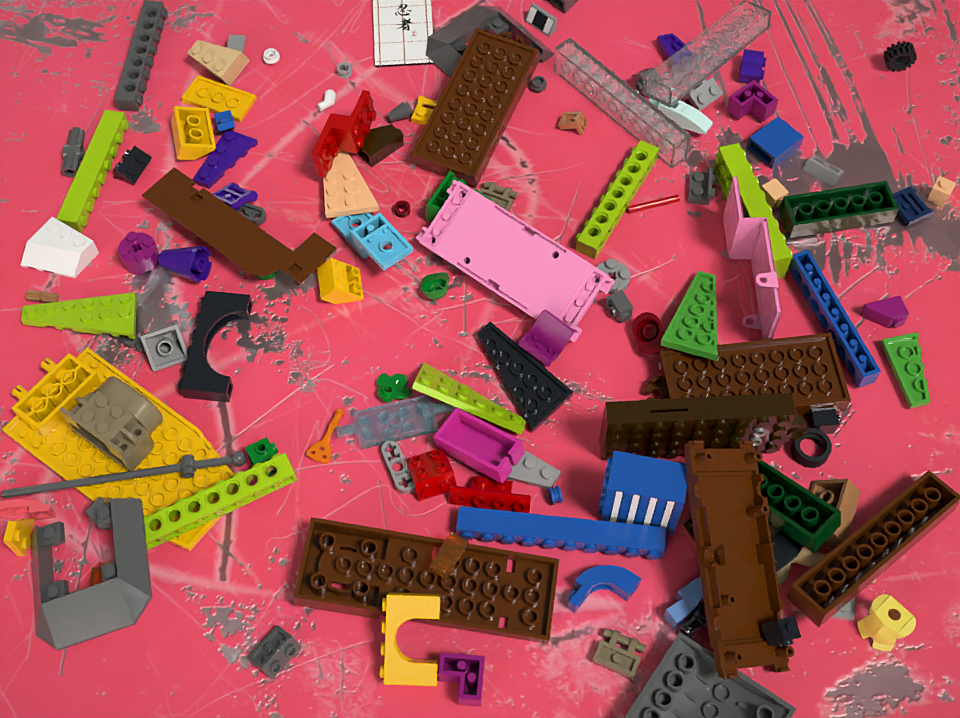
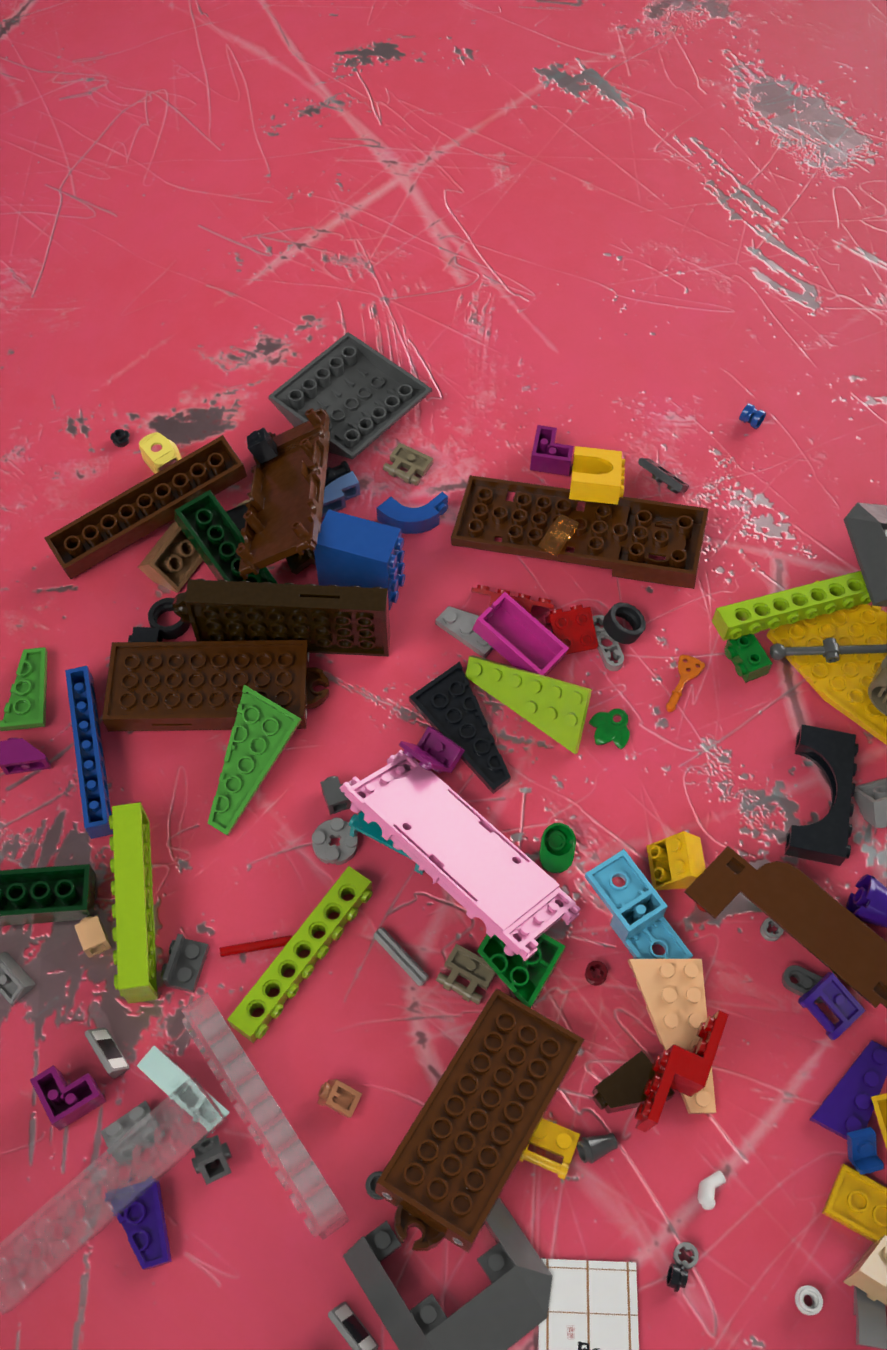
camera: 175 degrees left, 0 degrees up
dark grey bracket [247,625,301,680] -> none
clear light blue plate [336,395,454,450] -> none
blue brick [456,506,666,560] -> none
blue bush [548,485,563,505] -> none
dark red piece [632,312,665,355] -> none
bright pink piece [723,176,782,340] -> none
dark purple brick [738,49,766,83] -> none
blue brick [746,116,804,169] -> none
none -> slope [85,1028,130,1079]
none -> black plate [110,429,130,447]
none -> light grey axle [374,927,429,986]
none -> black tyre [603,603,646,644]
none -> black hinge [638,458,689,494]
none -> black plate [666,1263,688,1292]

